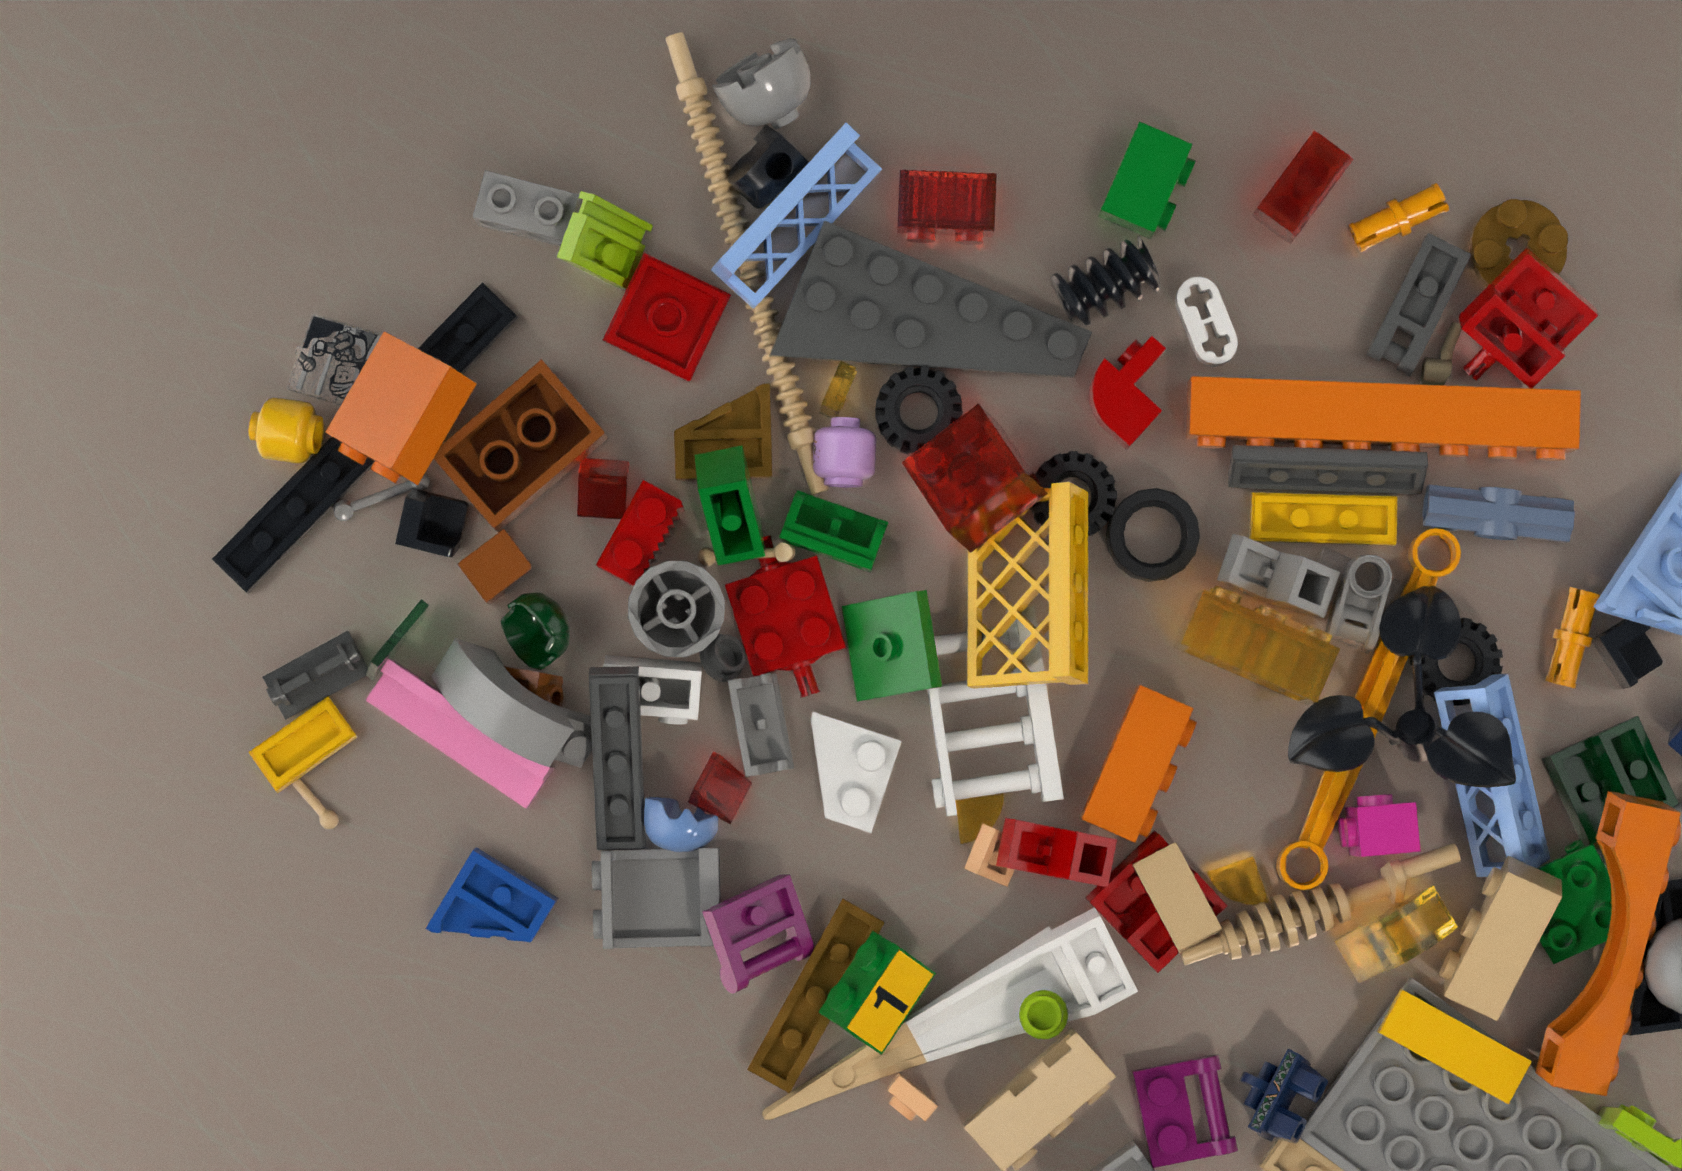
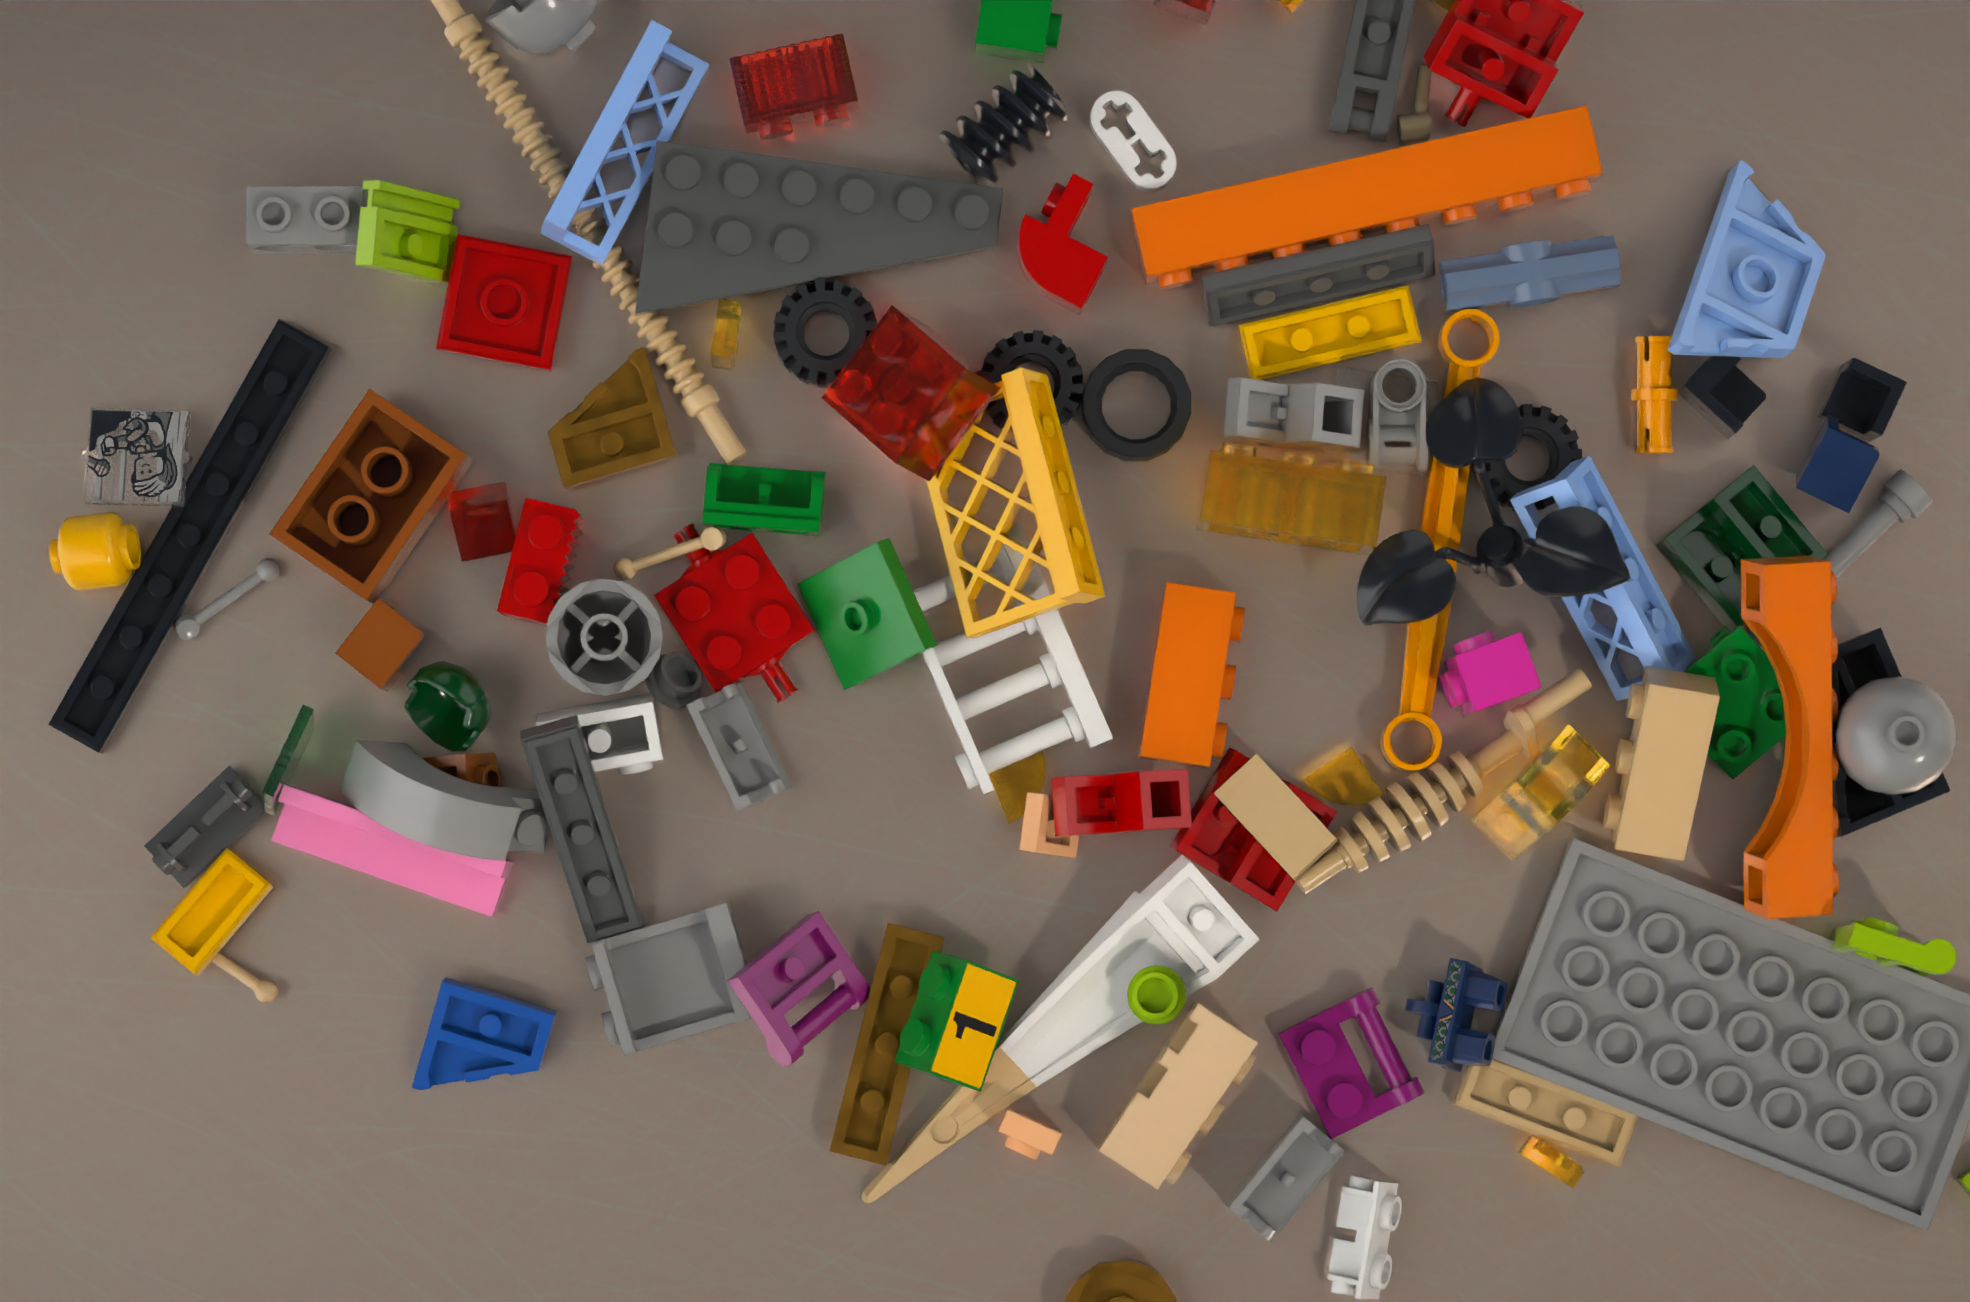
camera: 15 degrees left, 0 degrees up
orange brick [325,331,477,485] -> none
black panel [395,488,469,557] -> none
medium blue hair [644,797,718,852] -> none
clear red slope [688,751,752,825] -> none
green brick [695,445,765,566] -> none
black leg [728,125,809,209] -> none
white wing [811,712,901,833] -> none
lavender head [813,417,876,488] -> none
yellow tile [1377,989,1532,1104] -> none

